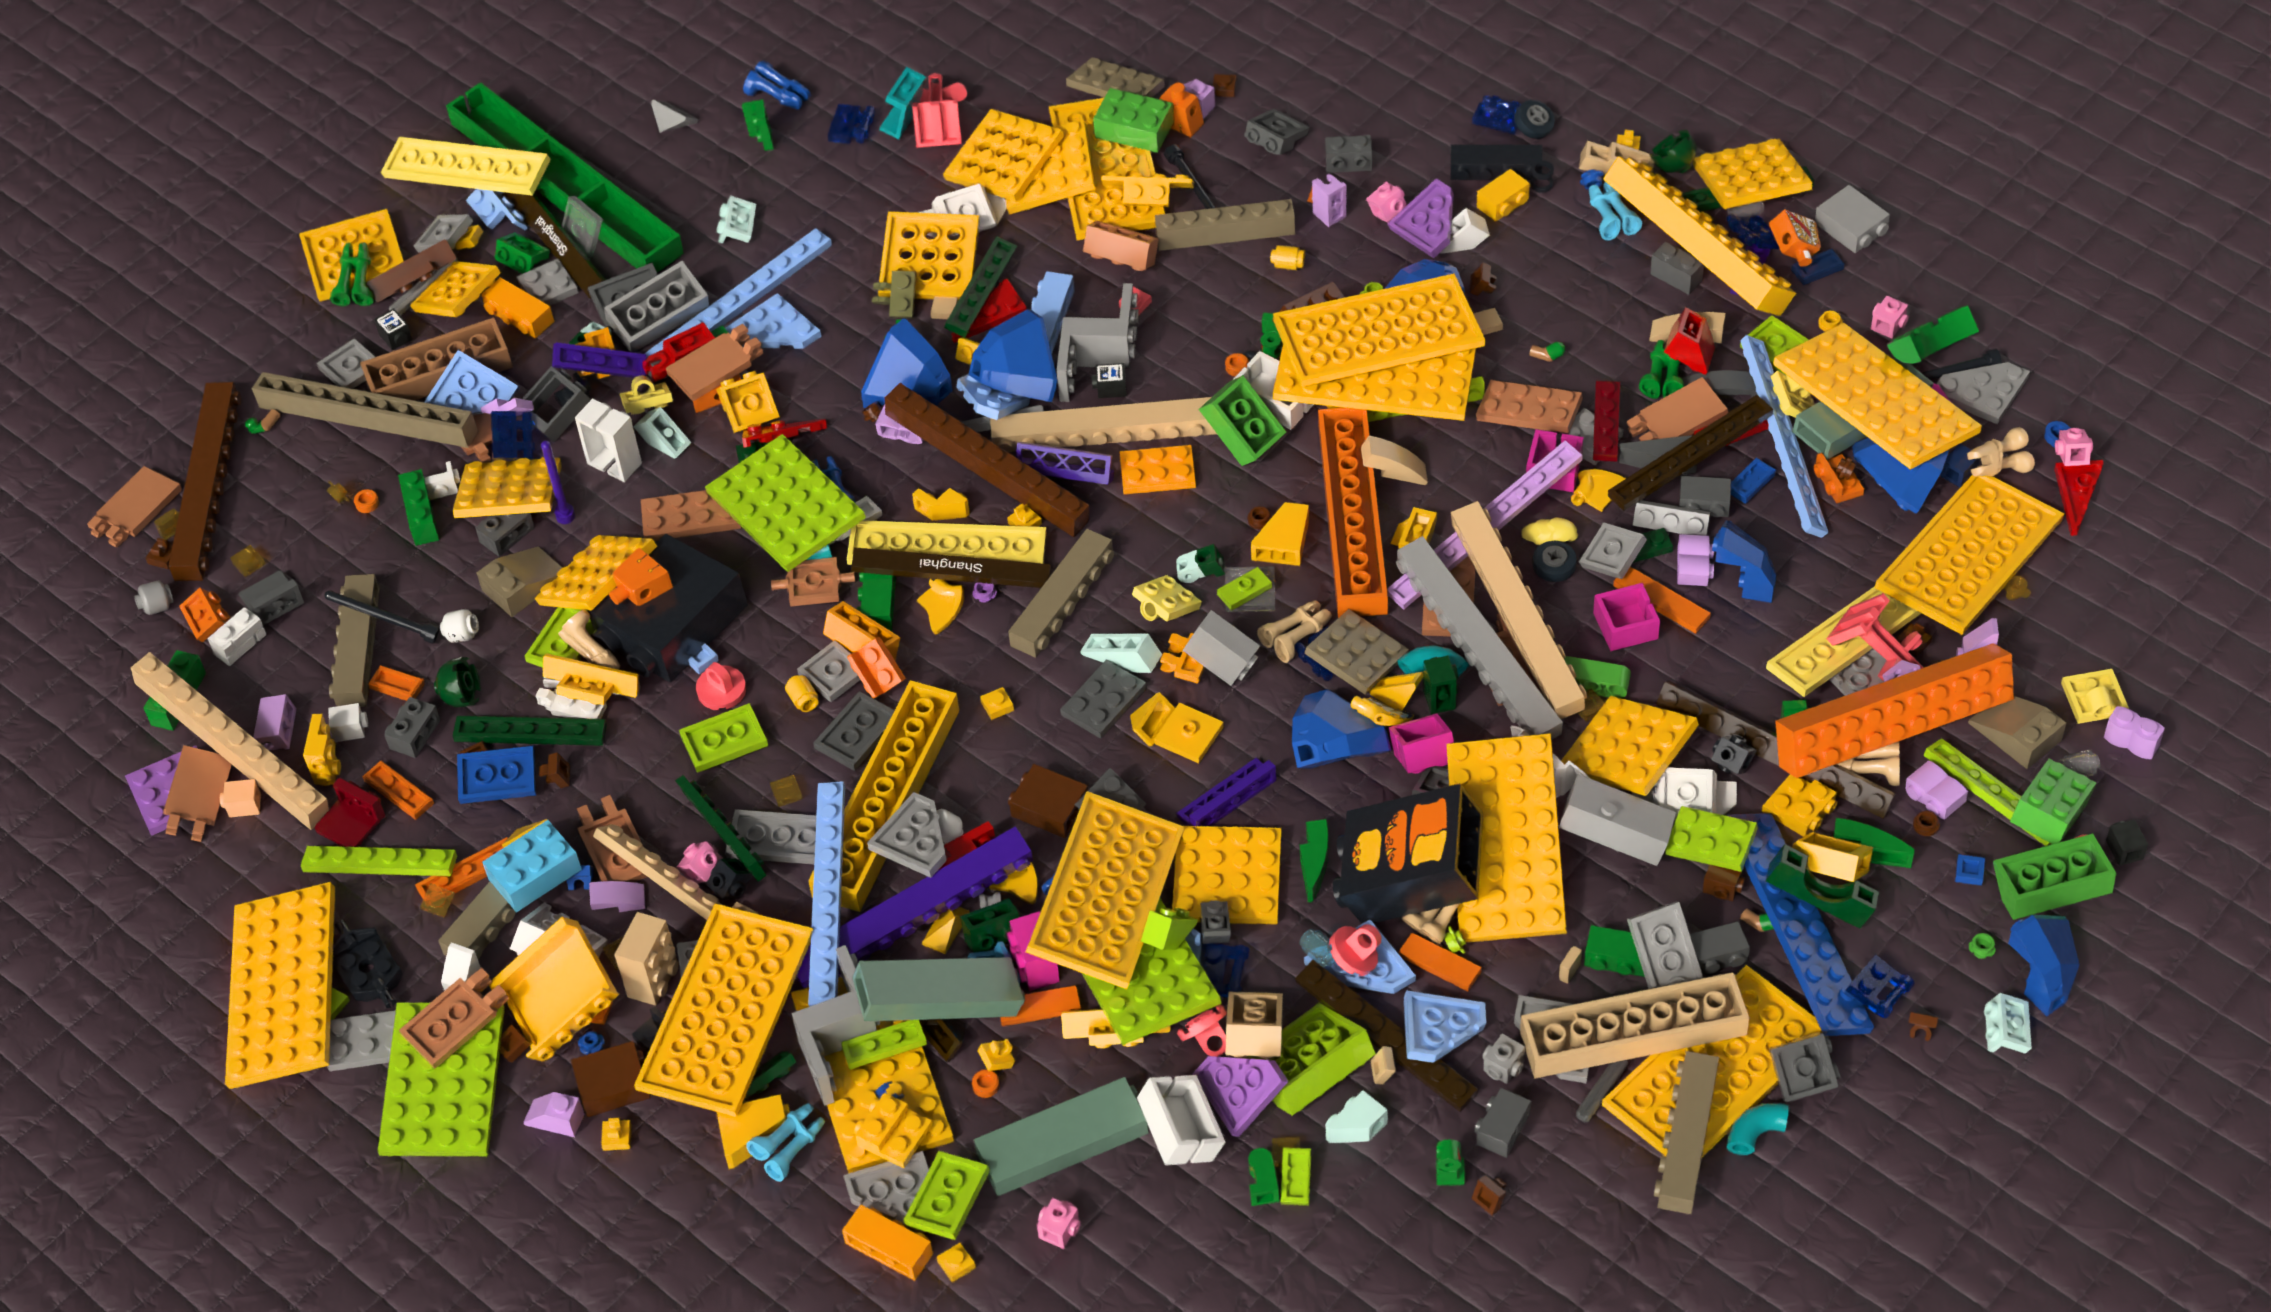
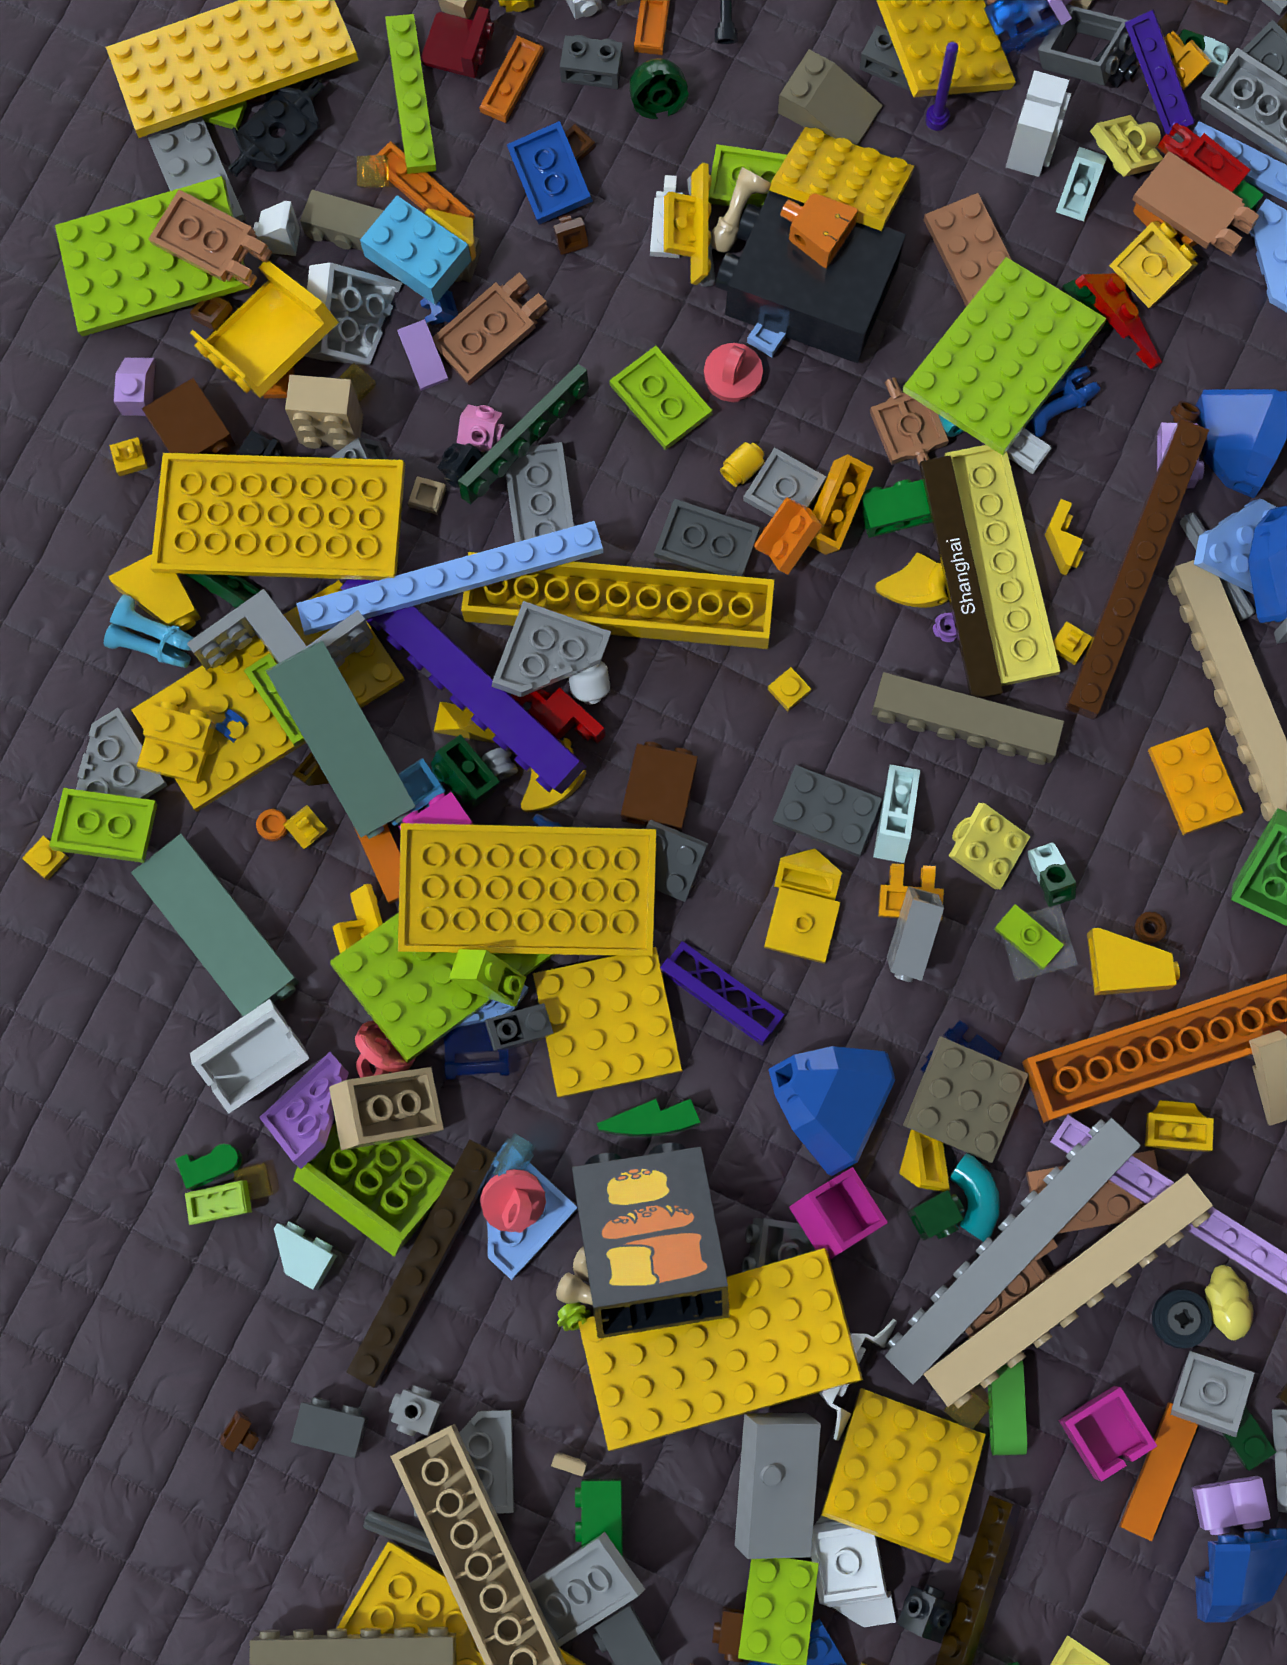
camera: 75 degrees right, 25 degrees up
white head [440,609,479,643] -> none
dark green plate [453,716,607,746] -> none
blue plate [578,1031,605,1055] -> none
tan plate [593,824,722,920] -> none
clear yellow tile [770,775,803,807] -> none
light orange brick [842,1205,933,1281] -> none
dark purple fence [1016,442,1114,485] -> none
bright pink brick [1037,1198,1081,1249] -> none
tan piece [1257,600,1332,663] -> none
yellow arm [1350,696,1414,726] -> none
tan tile [1371,1046,1395,1085] -> none
orange tile [1399,933,1482,991] -> none
light blue plate [1404,990,1486,1063] -> none
green leg [1436,1139,1465,1185] -> none

